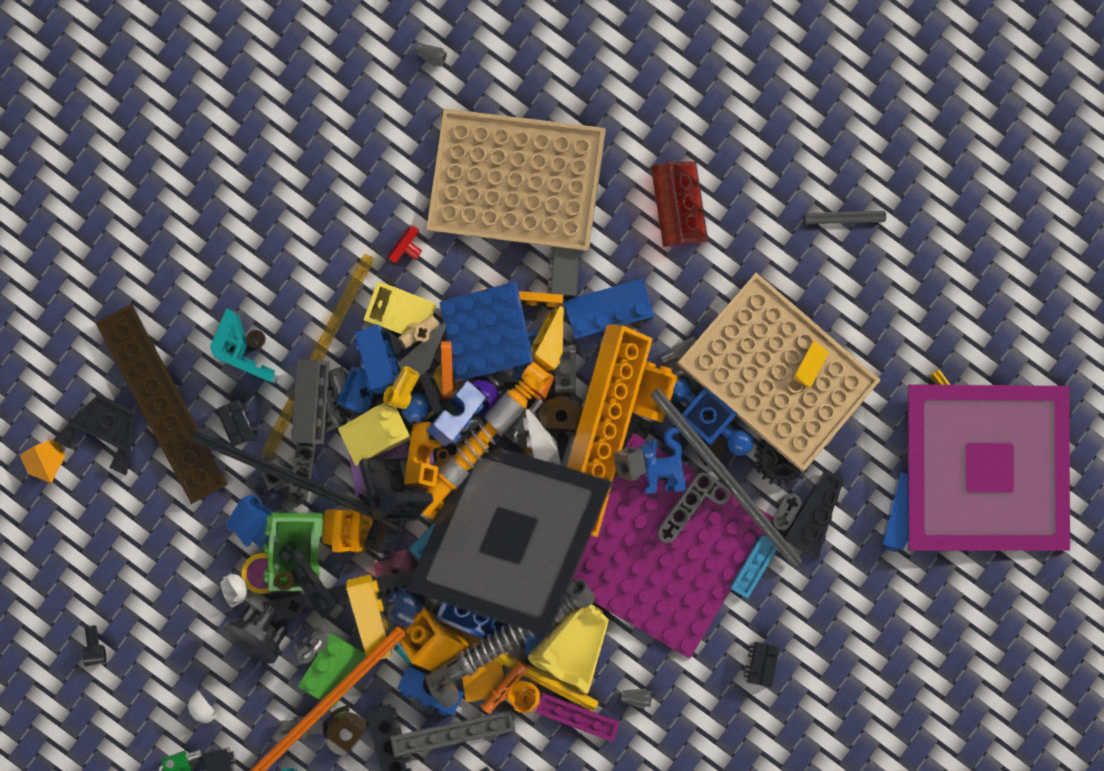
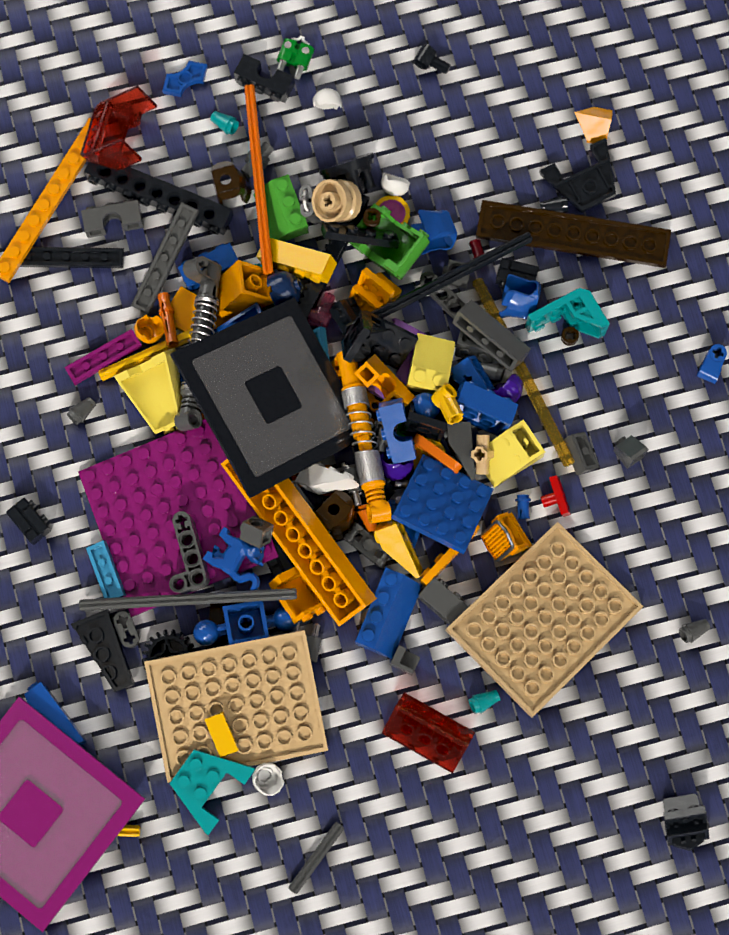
camera: 125 degrees right, 10 degrees down
none -> teal wing [170,749,255,835]
none -> white hair [252,762,284,796]
none -> tan wheel [312,179,362,223]
none -> dark grey panel [390,645,420,676]
none -> dark red pin [469,239,485,259]
none -> teal cone [469,690,500,714]
none -> light orange piece [481,512,533,562]
none -> dark purple hair [494,374,523,403]
none -> blue piece [499,274,541,320]
none -> blue pin [515,494,531,520]
none -> black cone [540,195,568,213]
none -> dark grey slope [563,432,599,475]
none -> dark grey slope [613,435,649,469]
none -> blue piece [696,344,727,384]

